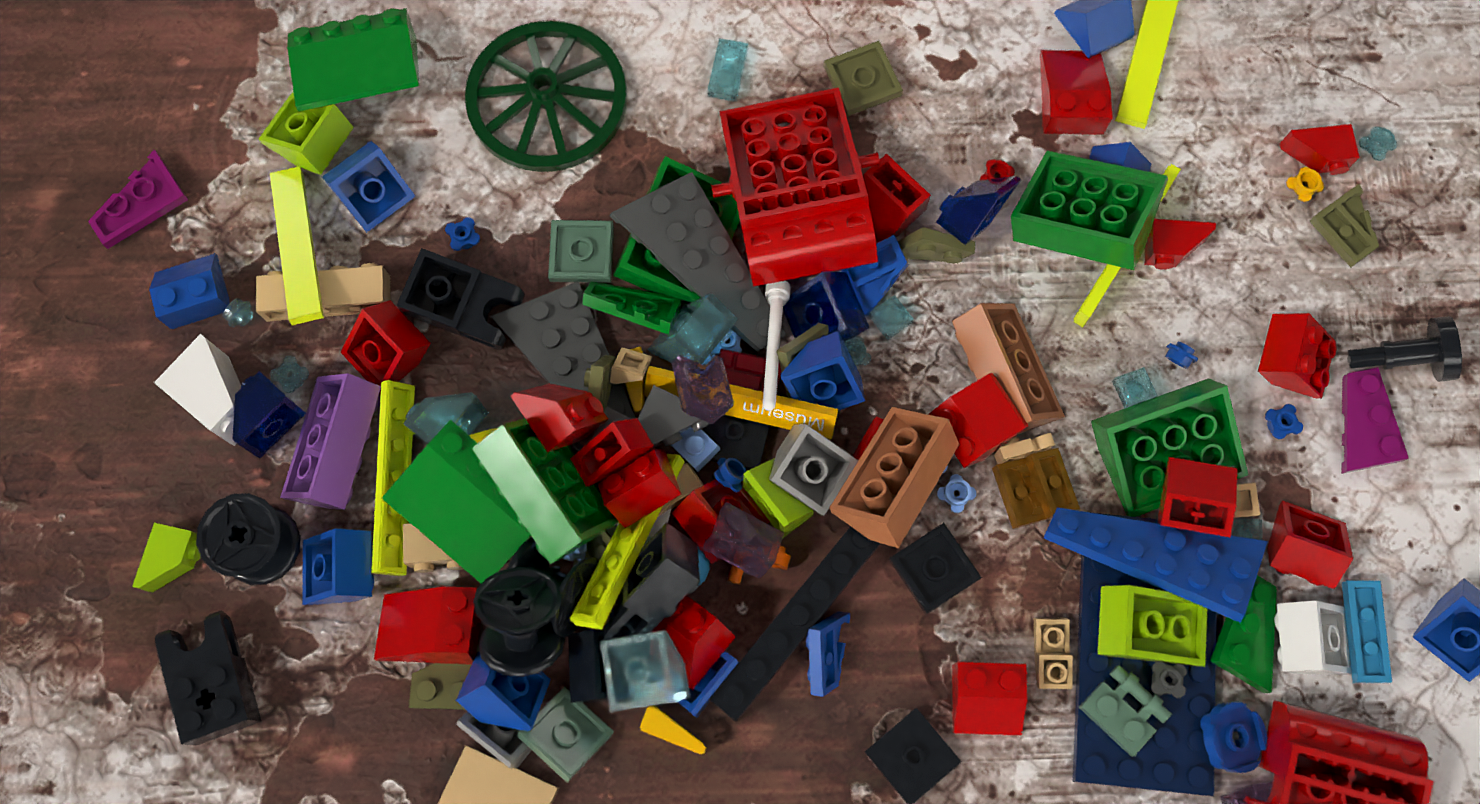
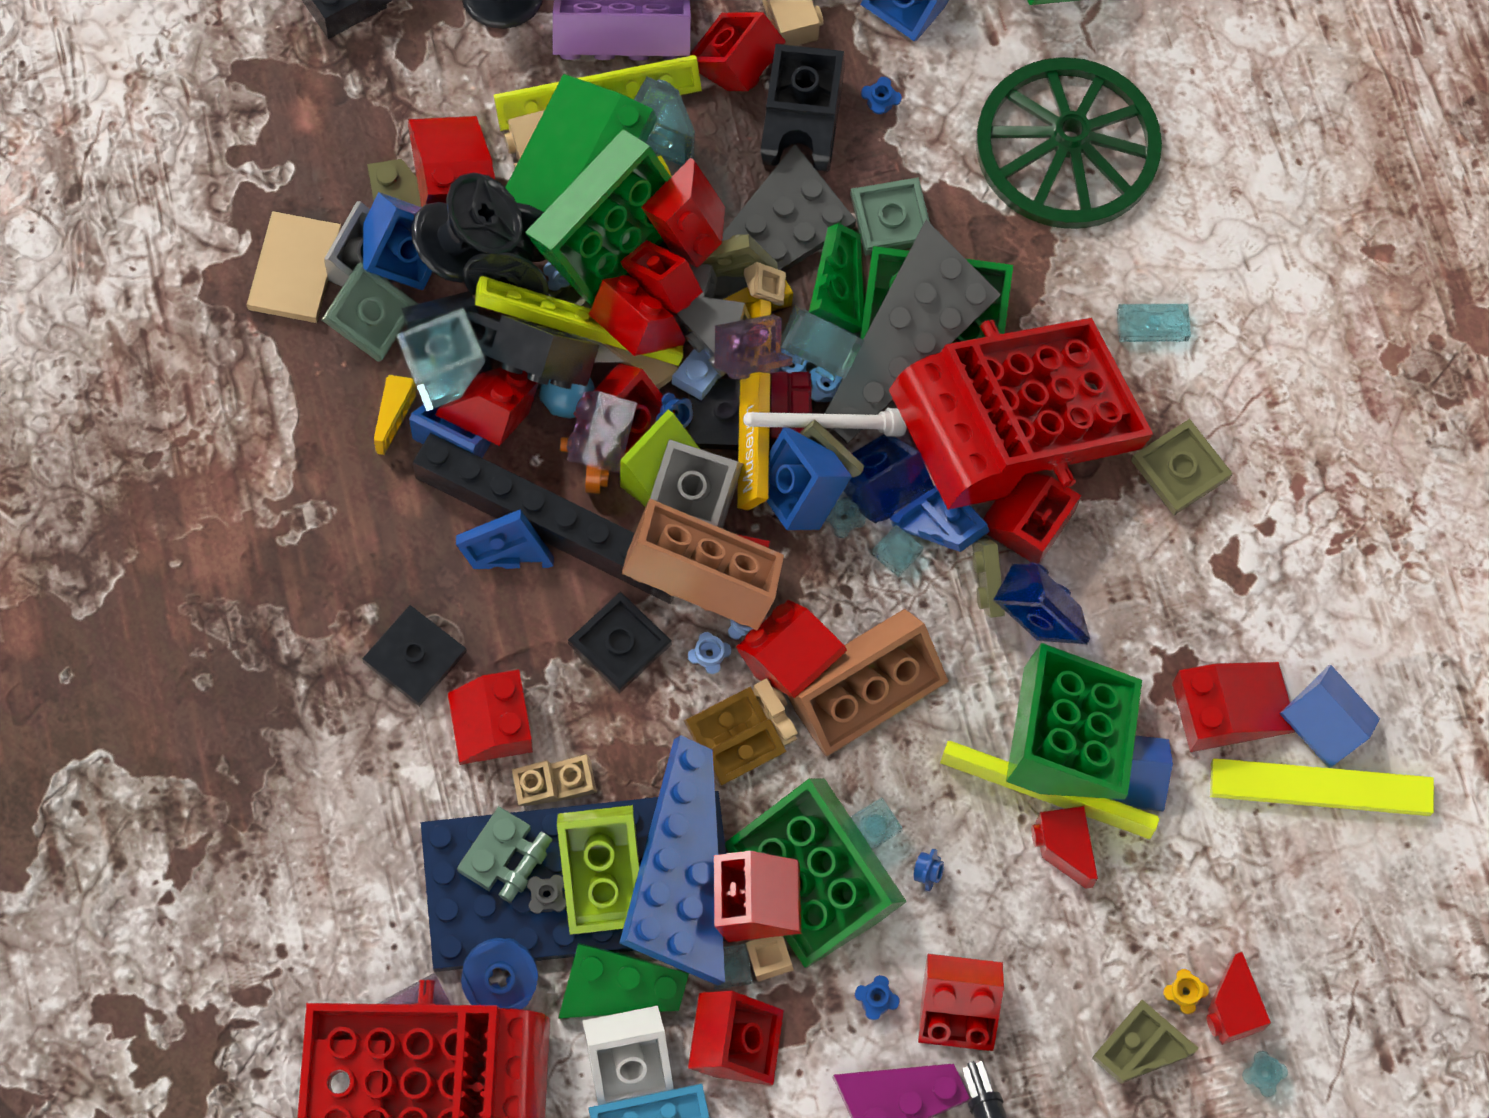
camera: 70 degrees right, 5 degrees down
blue slope [302,528,374,605] -> none
red plate [980,159,1015,193] -> none

